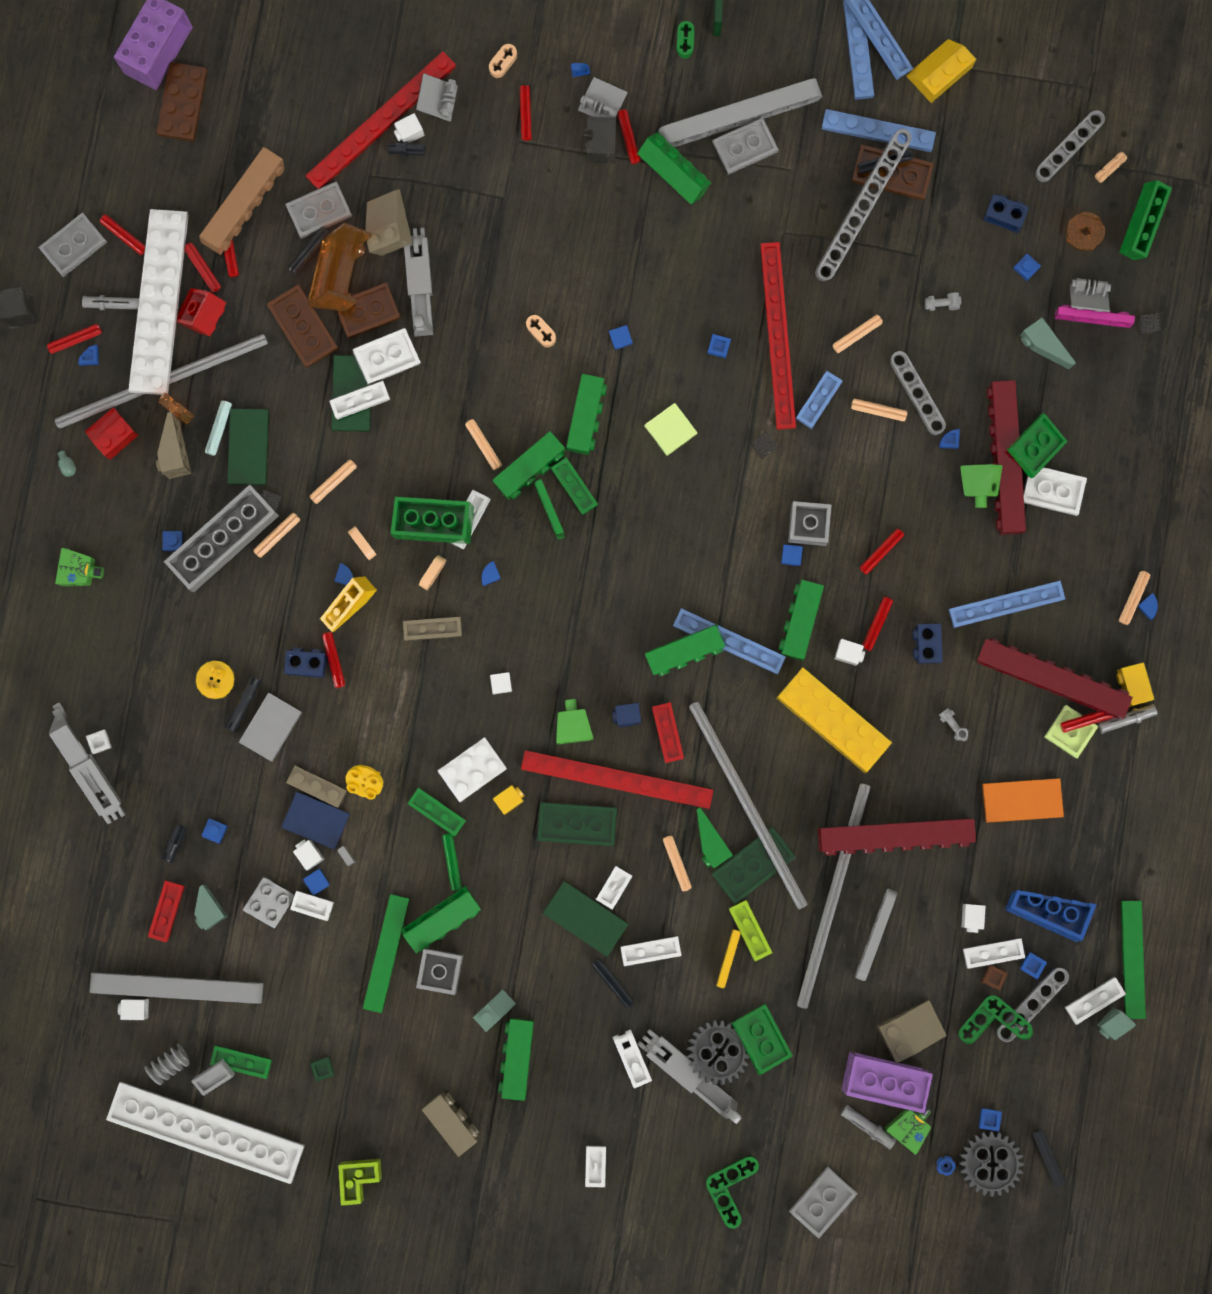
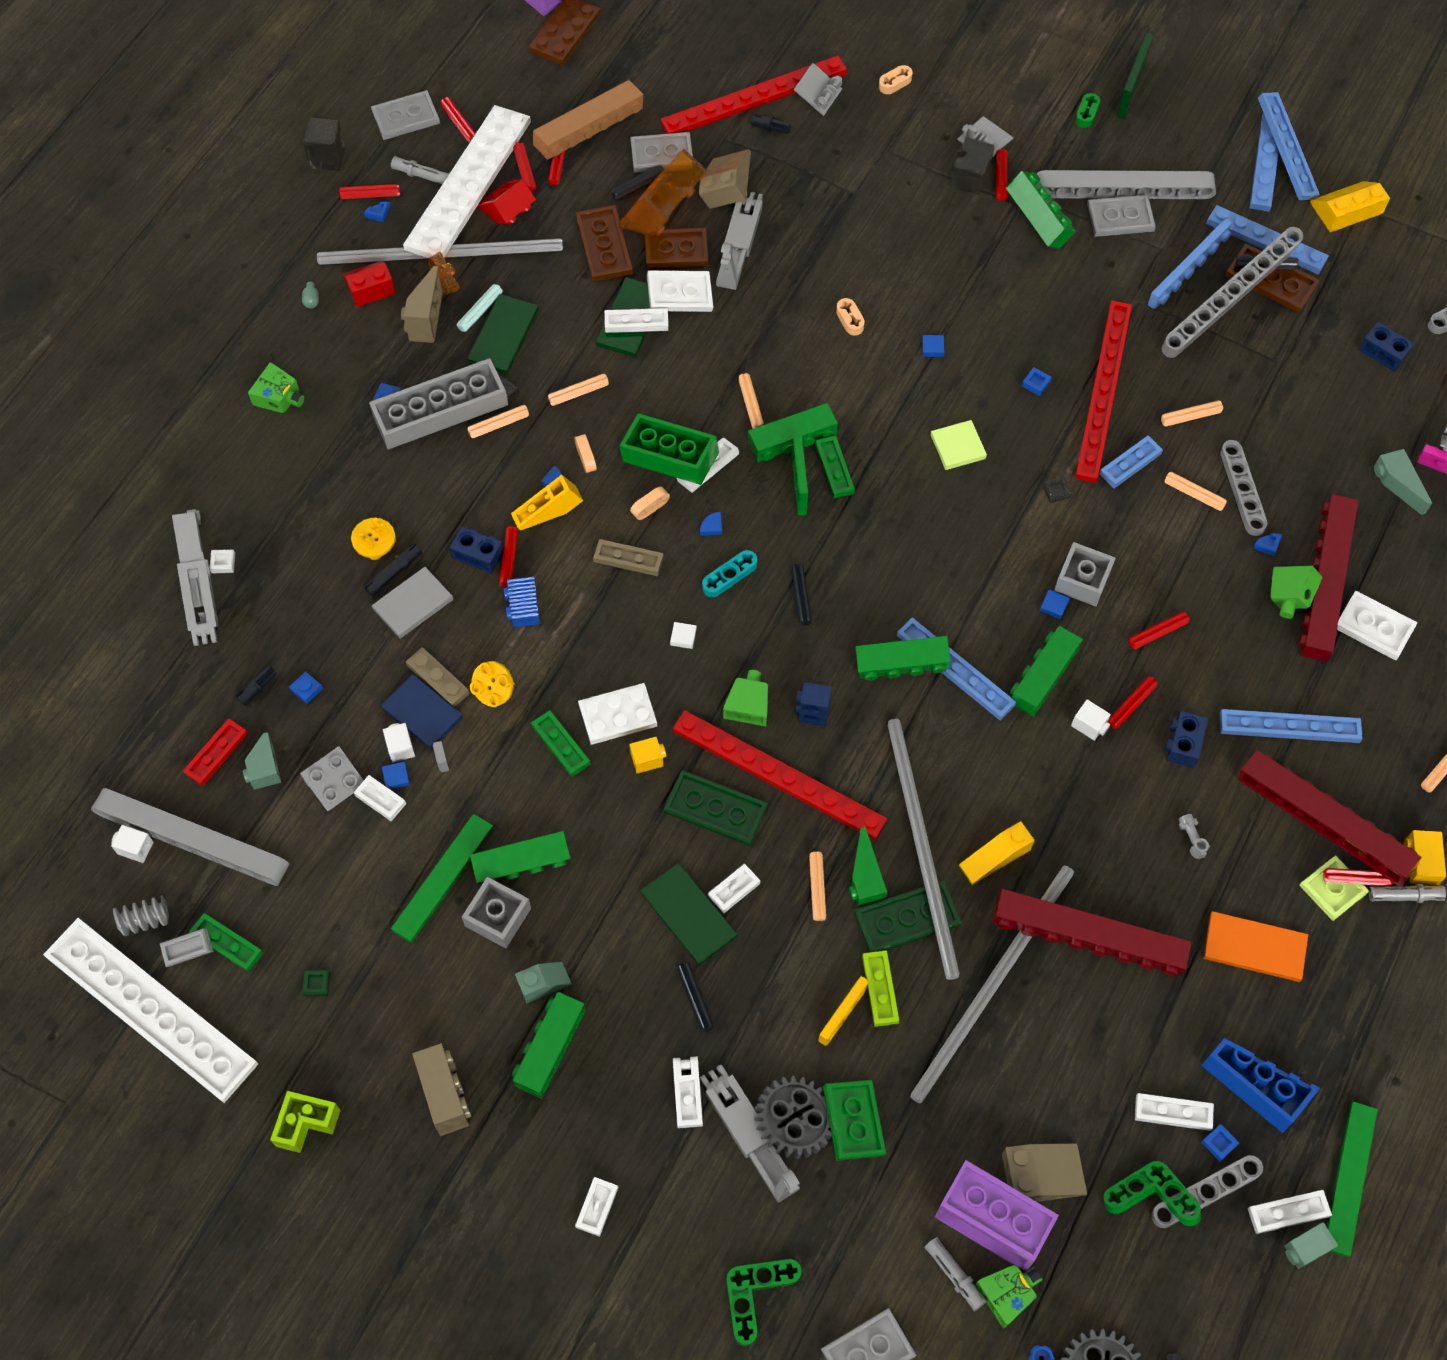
camera: 15 degrees right, 20 degrees down
white brick [394,114,424,143] -> none
green axle [442,834,462,891] -> none
red axle [520,85,532,141] -> none
green brick [566,374,607,455] -> none
blue tile [571,63,590,77] -> none
white plate [621,936,681,966] -> none
red plate [652,702,684,763] -> none
yellow brick [776,668,892,773] -> none
light grey beam [855,888,897,981] -> none
light grey bar [925,293,962,311] -> none
white brick [961,904,986,933] -> none
blue plate [979,1108,1002,1131] -> none
reddish brown tile [981,965,1008,991] -> none
green tile [1007,413,1068,478] -> none
blue plate [1013,254,1041,281] -> none
none -> blue brick [504,576,540,628]
none -> teal beam [702,550,757,597]
none -> black axle [791,563,812,625]
none -> yellow slope [959,821,1035,885]
none -> medium blue plate [1148,218,1232,309]

